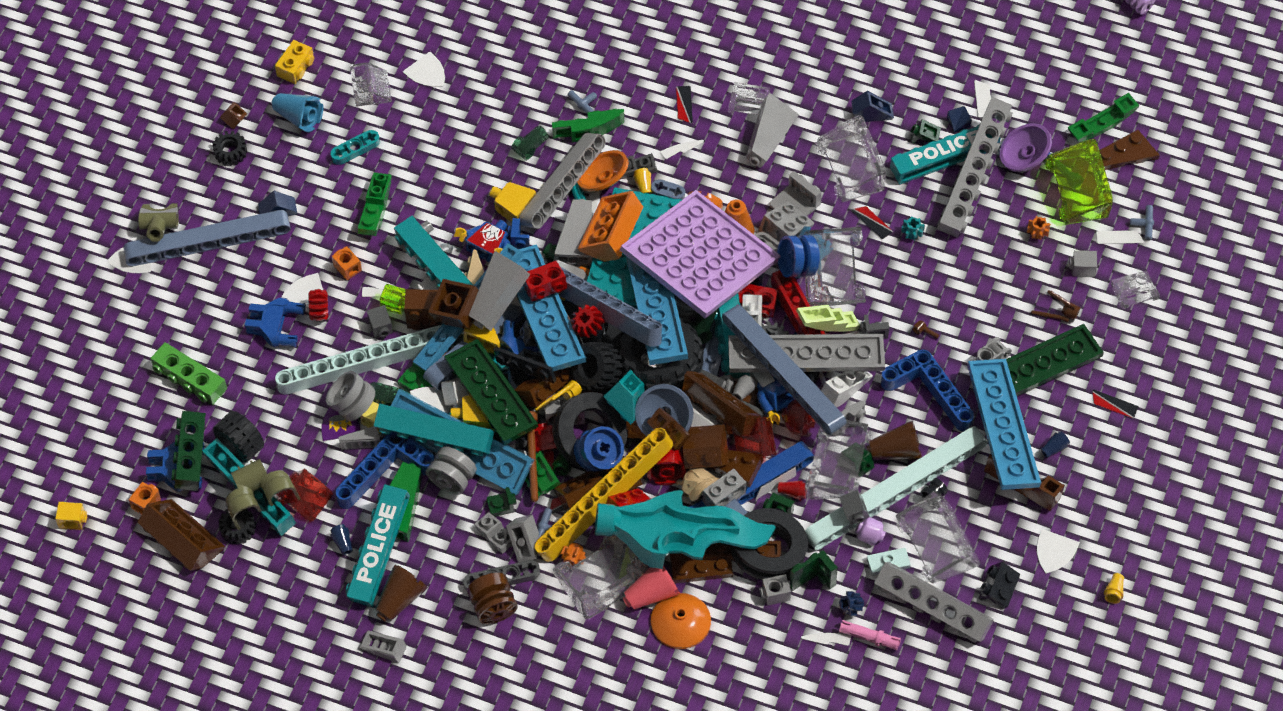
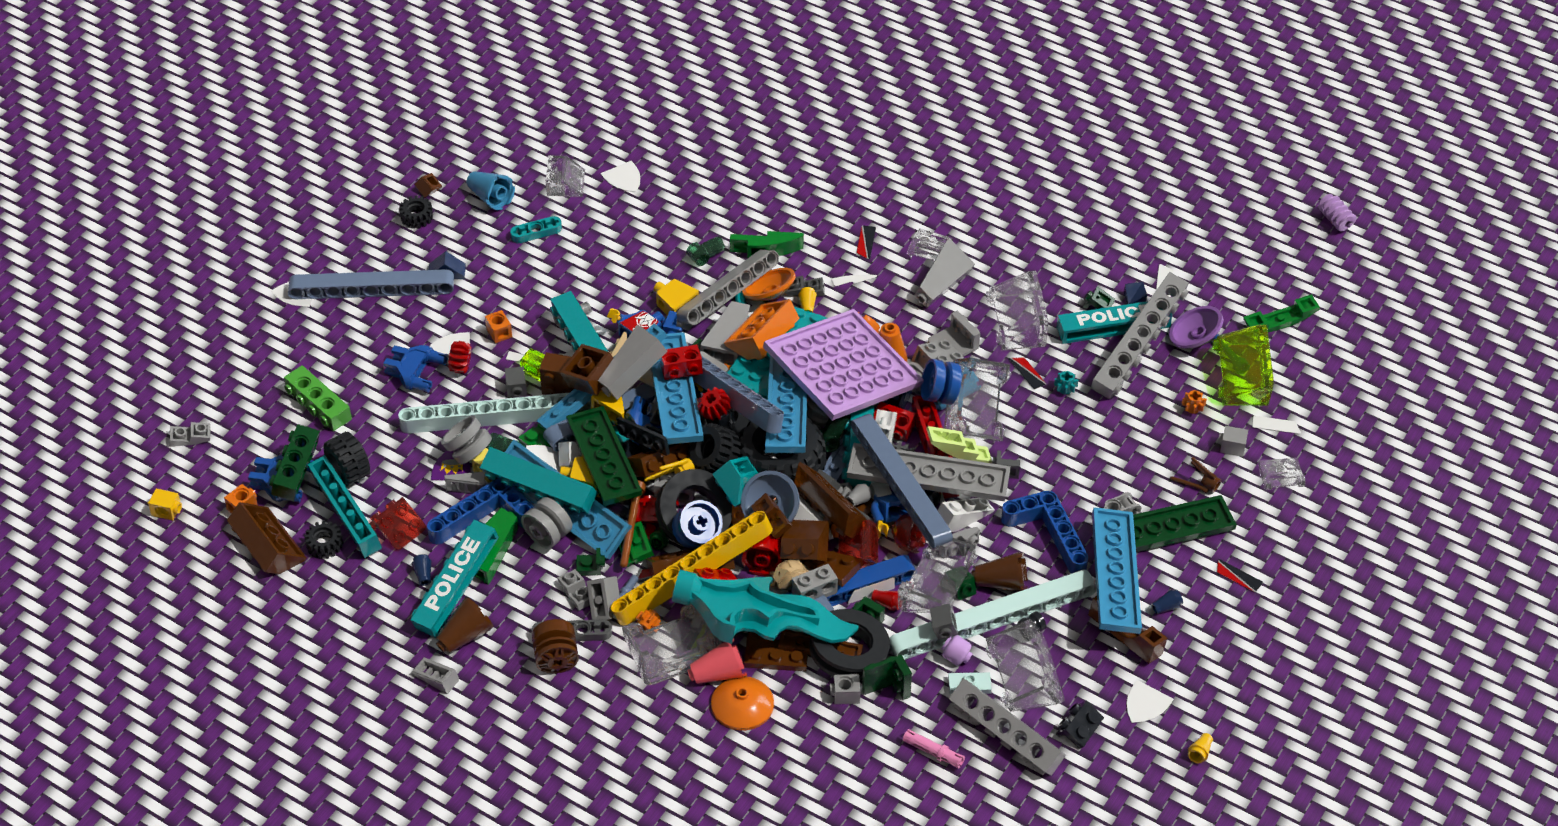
camera: 10 degrees right, 10 degrees down
olive connector [138,203,179,242] -> none
olive piece [226,459,300,530] -> none
yellow brick [275,40,314,84] -> none
green slope [358,172,392,236] -> none
sand blue piece [568,90,597,113] -> none
sand blue beam [651,179,685,200] -> none
white sticker [801,633,851,646] -> none
dark blue gear [839,591,864,616] -> none
dark blue slope [851,90,894,122] -> none
reddish brown hand [912,321,940,339] -> none
reddish brown wing [1092,130,1160,170] -> none
sand blue piece [1130,205,1154,240] -> none
none -> light grey slope [169,422,210,446]

